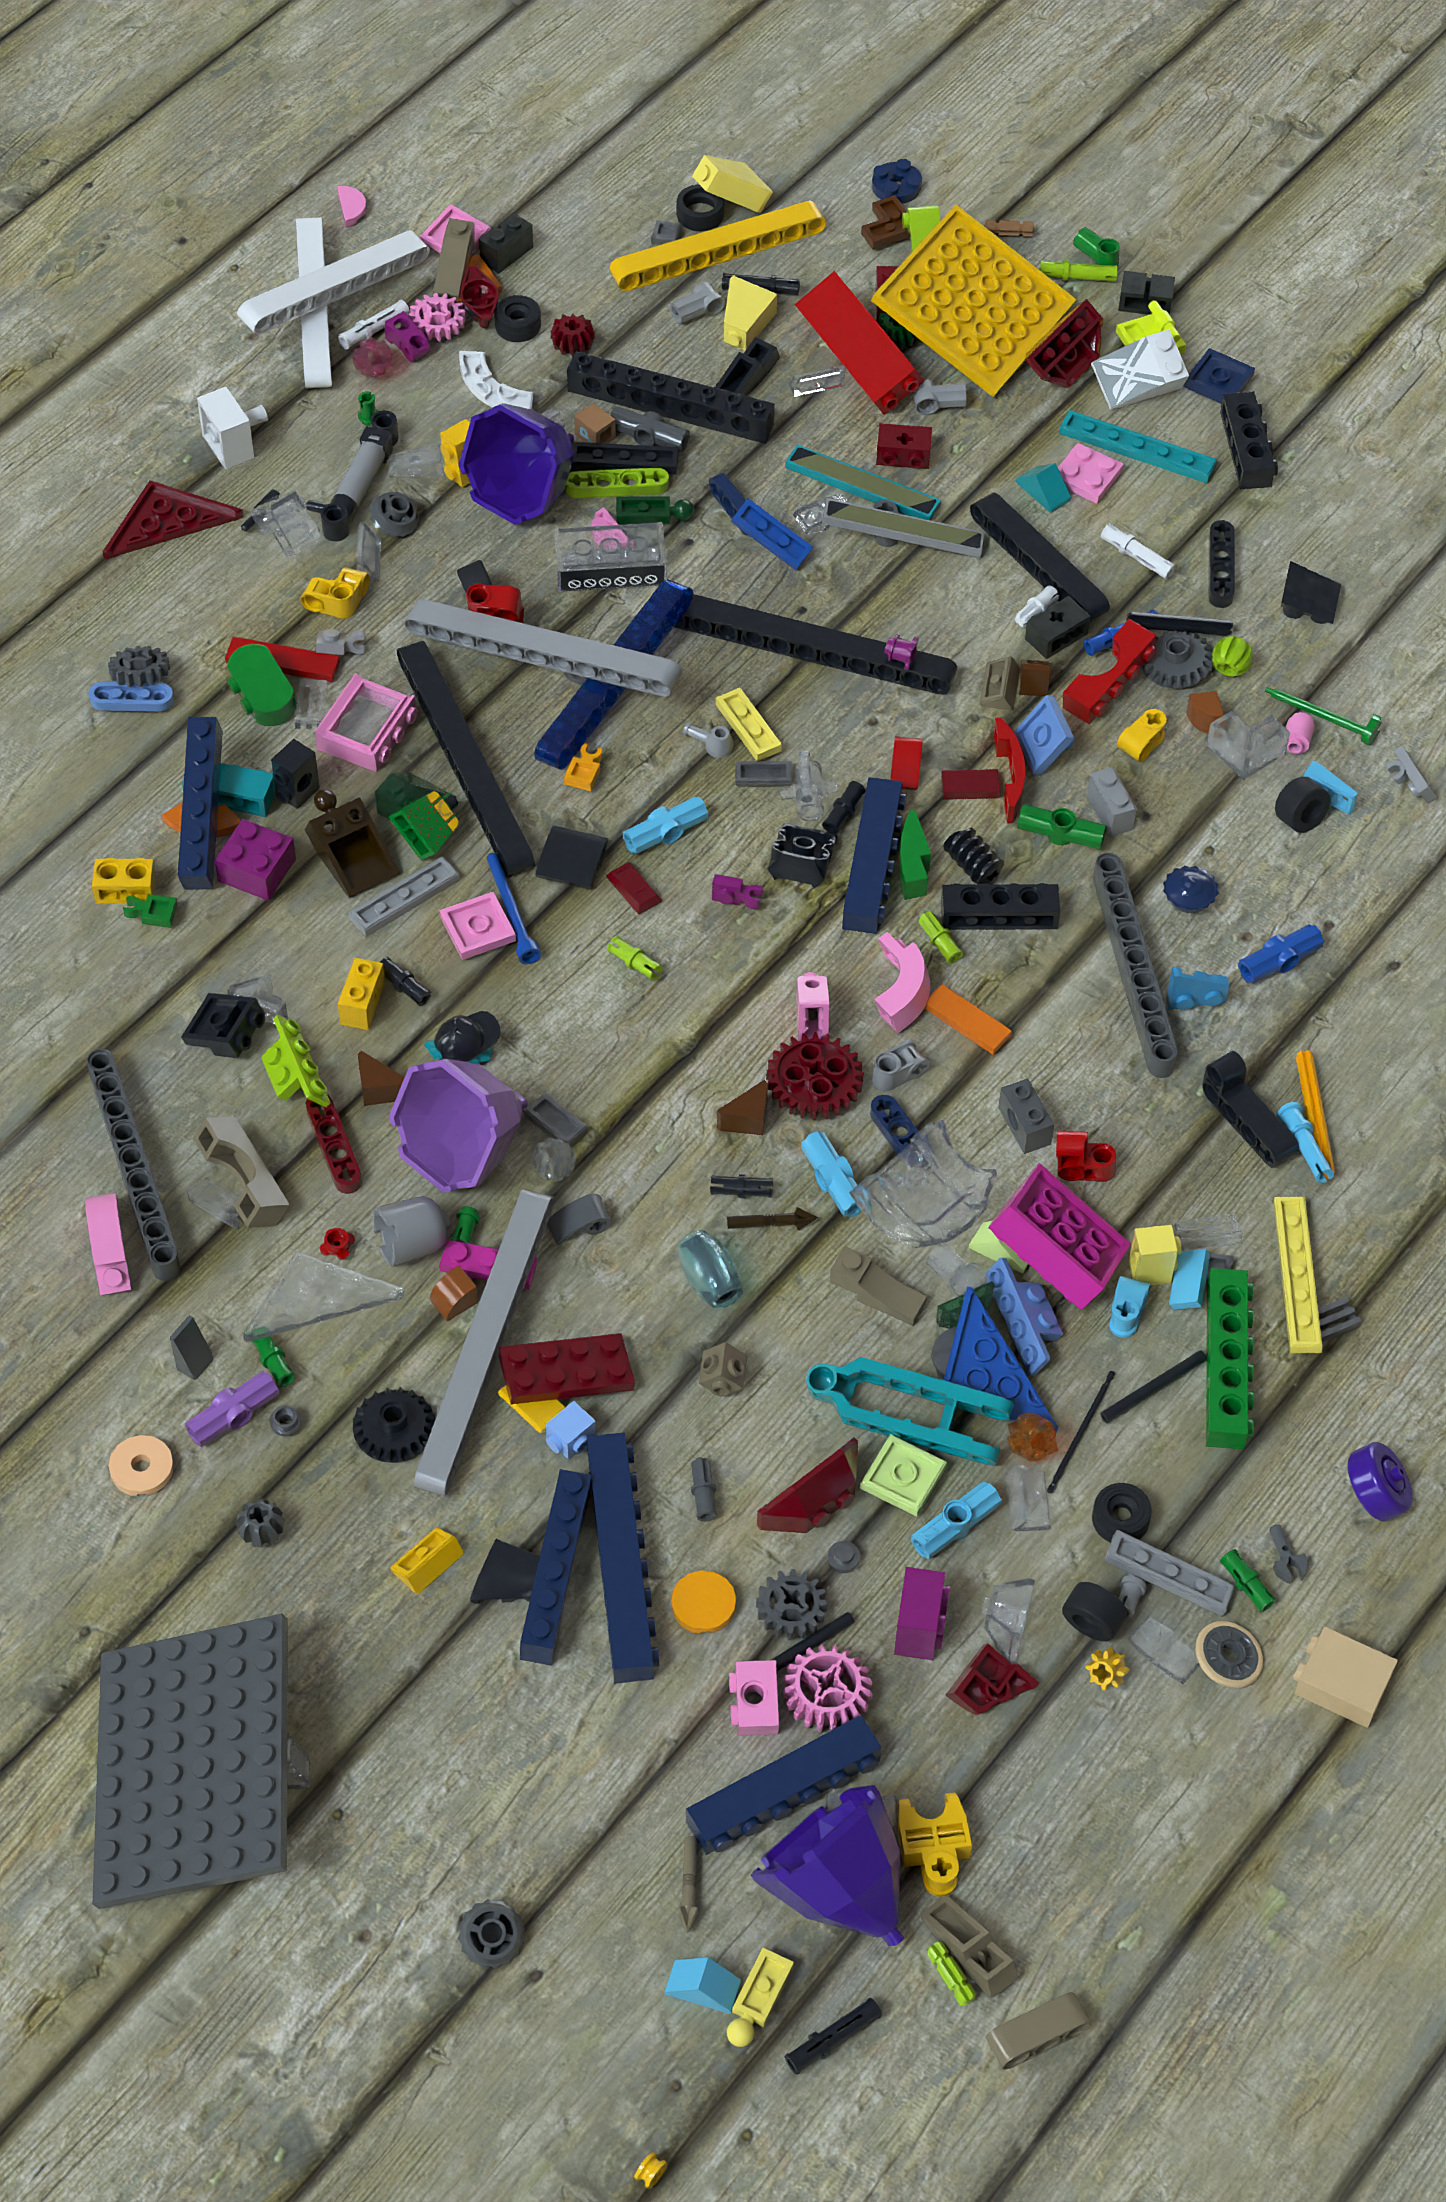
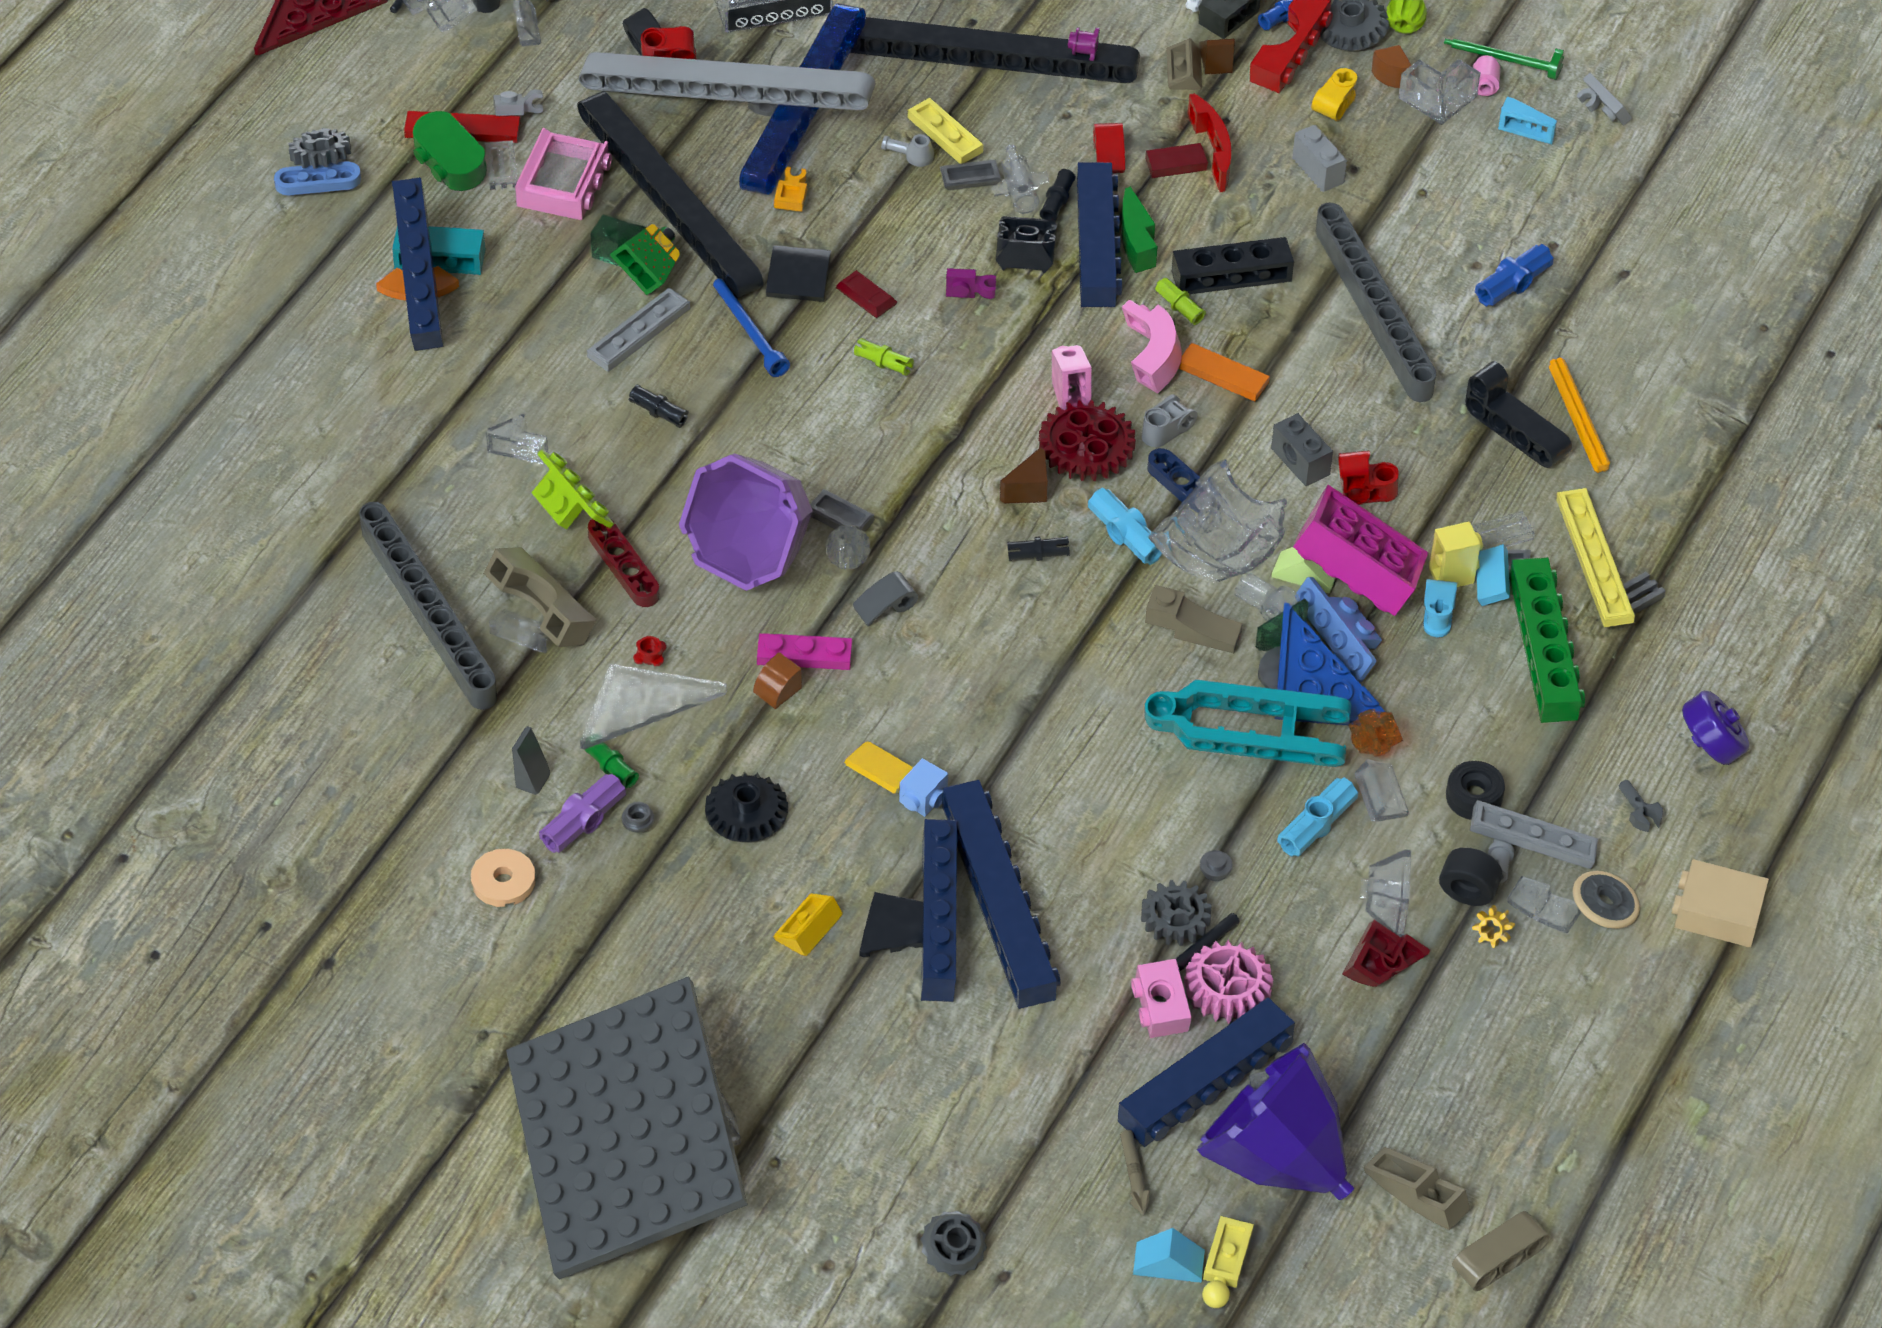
camera: 10 degrees left, 5 degrees down
bright pink arch [85,1192,131,1295] -> none
yellow brick [92,858,156,904] -> none
green plate [123,894,178,928] -> none
black plate [181,993,265,1058] -> none
magenta brick [214,819,296,901] -> none
dark grey piece [236,1499,285,1547] -> none
black brick [271,739,320,809] -> none
yellow piece [300,567,370,619] -> none
dark brown slope [304,789,400,898] -> none
yellow brick [337,958,385,1030] -> none
reddish brown slope [357,1051,405,1106] -> none
light grey cylinder [372,1196,450,1266] -> none
light grey beam [414,1189,553,1496] -> none
black hair [424,1011,500,1064] -> none
bright pink plate [439,892,516,960] -> none
green pin [451,1206,480,1244] -> none
dark red plate [498,1333,635,1405] -> none
medium azure piece [623,797,708,854] -> none
light orange tile [671,1570,736,1634] -> none
clear light blue piece [678,1230,743,1309] -> none
dark grey axle [691,1457,717,1522] -> none
dark tan brick [699,1342,747,1397] -> none
dark brown piece [727,1207,819,1231] -> none
dark red wedge [757,1437,858,1533] -> none
black pin [784,1998,882,2075] -> none
yellowish green plate [860,1434,947,1517] -> none
magenta brick [894,1567,950,1661] -> none
yellow piece [898,1792,972,1897] -> none
lime axle [927,1941,976,2006] -> none
black piece [943,828,1004,884] -> none
medium blue tile [1013,695,1075,776] -> none
green piece [1017,804,1107,849] -> none
black piece [1046,1371,1115,1493] -> none
black piece [1100,1350,1207,1423] -> none
dark blue piece [1163,865,1219,913] -> none
dark azure wing [1166,967,1229,1010] -> none
green pin [1220,1549,1276,1613] -> none
black tyre [1275,776,1331,833] -> none
medium azure pin [1276,1102,1334,1183] -> none

